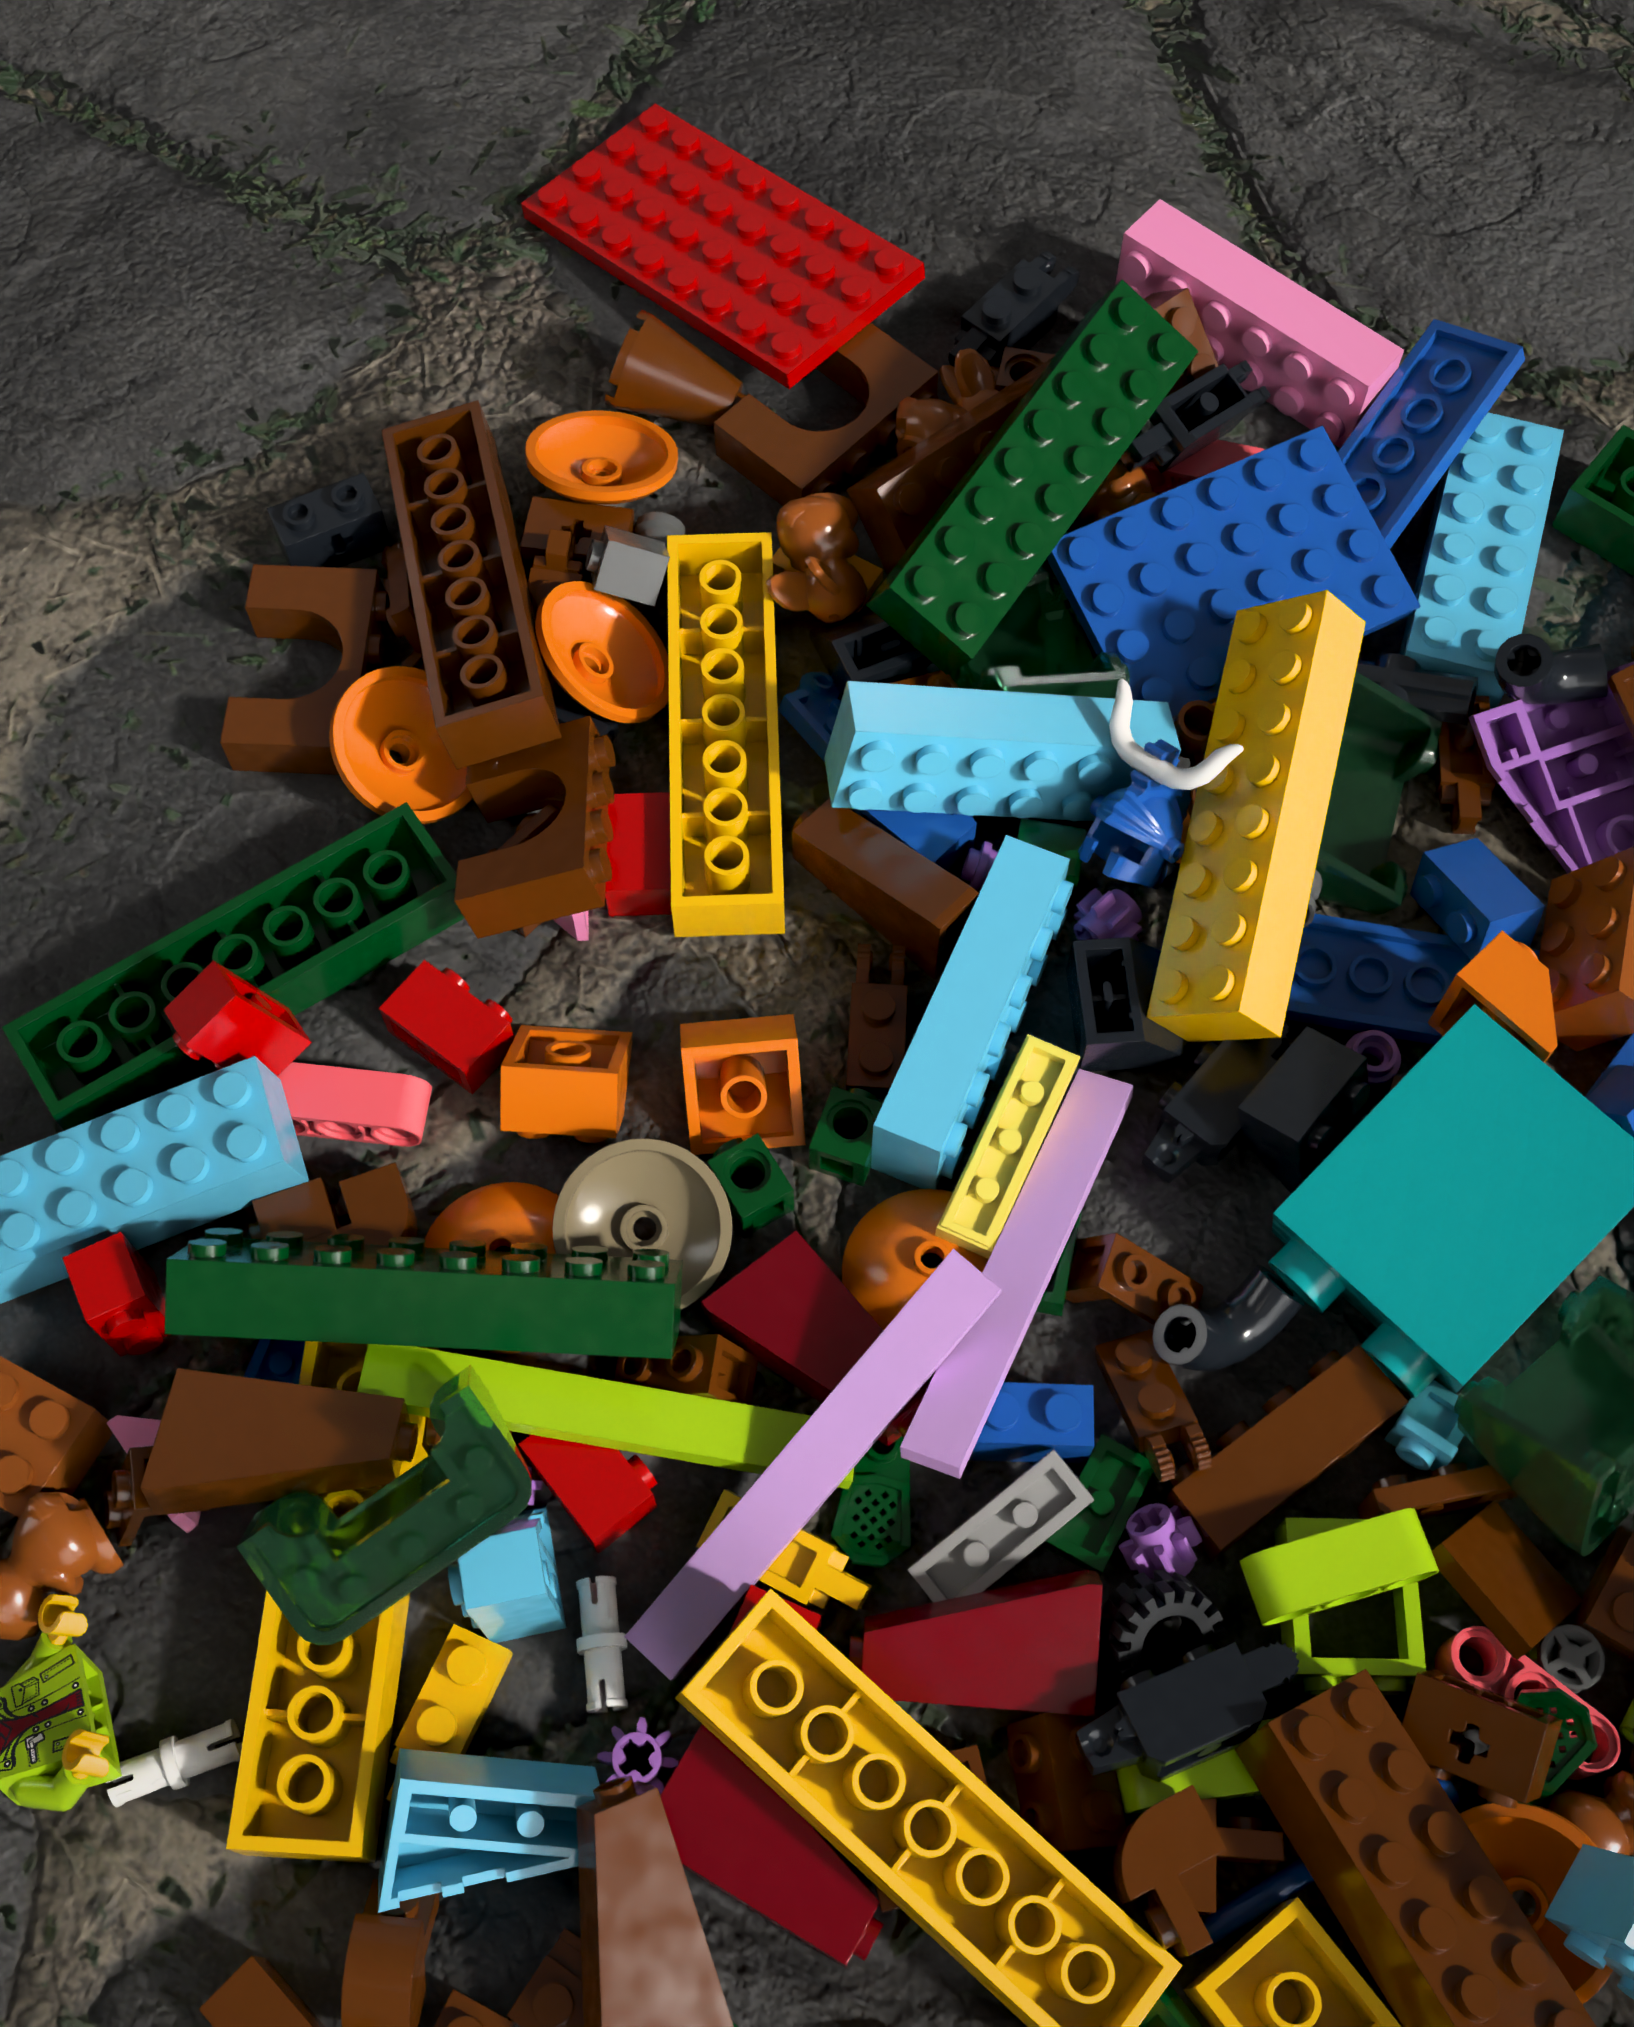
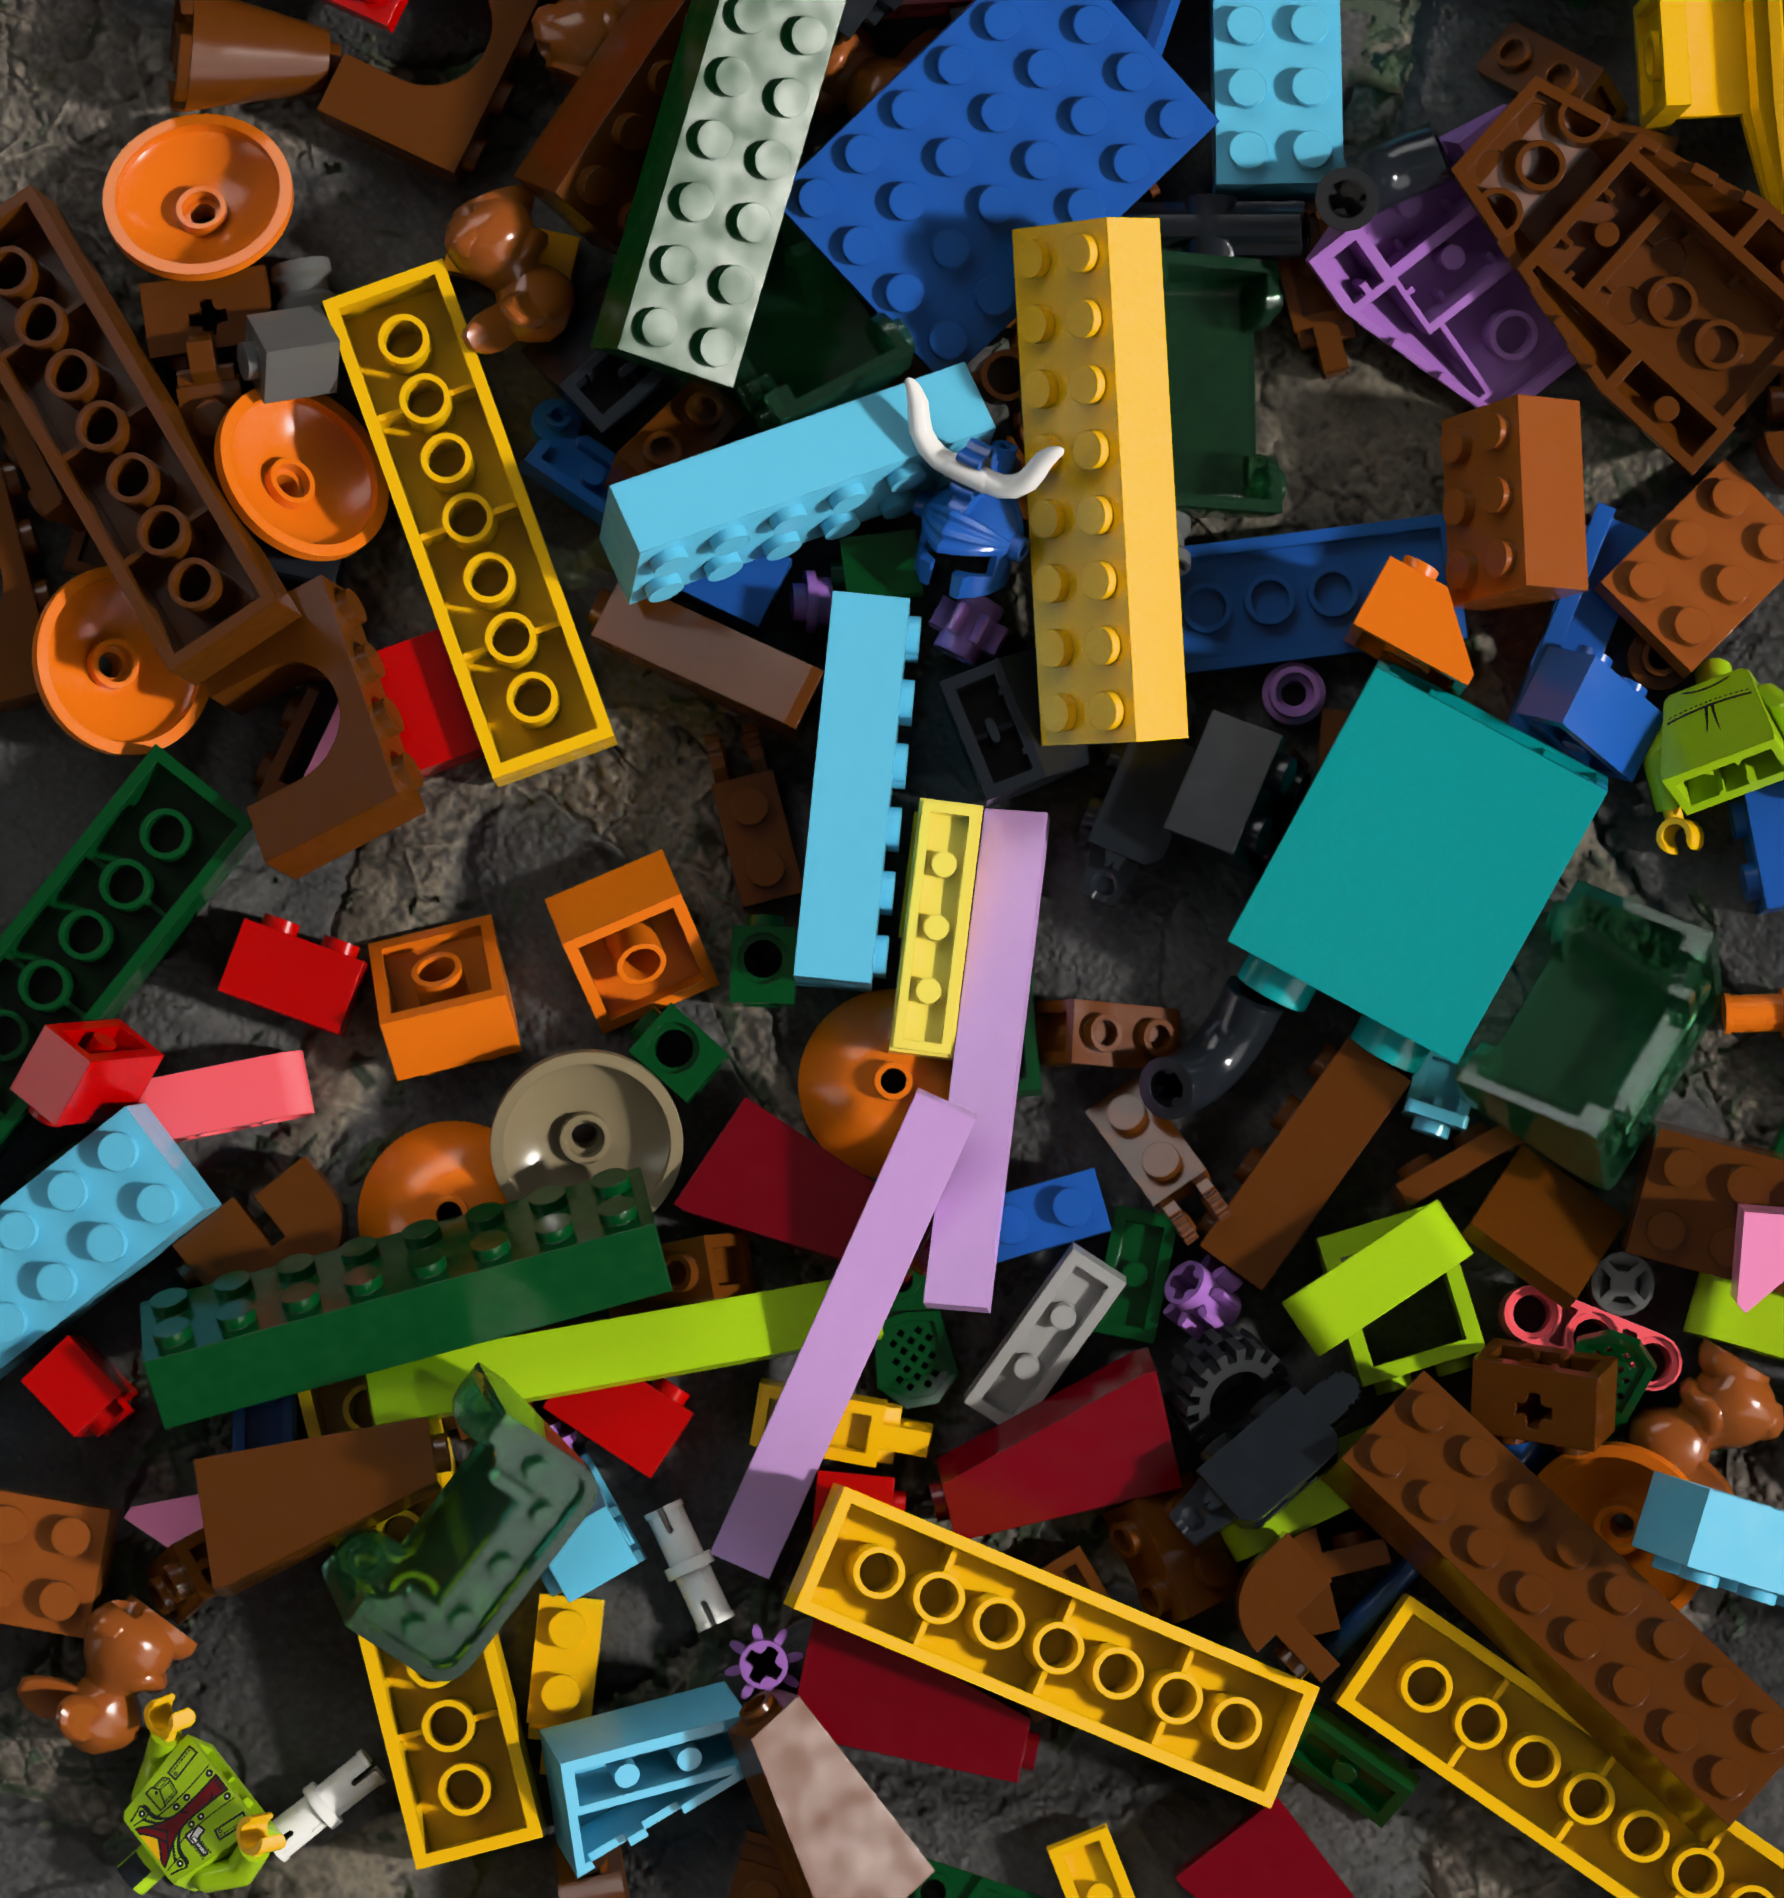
camera: 15 degrees left, 20 degrees up
blue brick [1410,838,1545,960] -> none

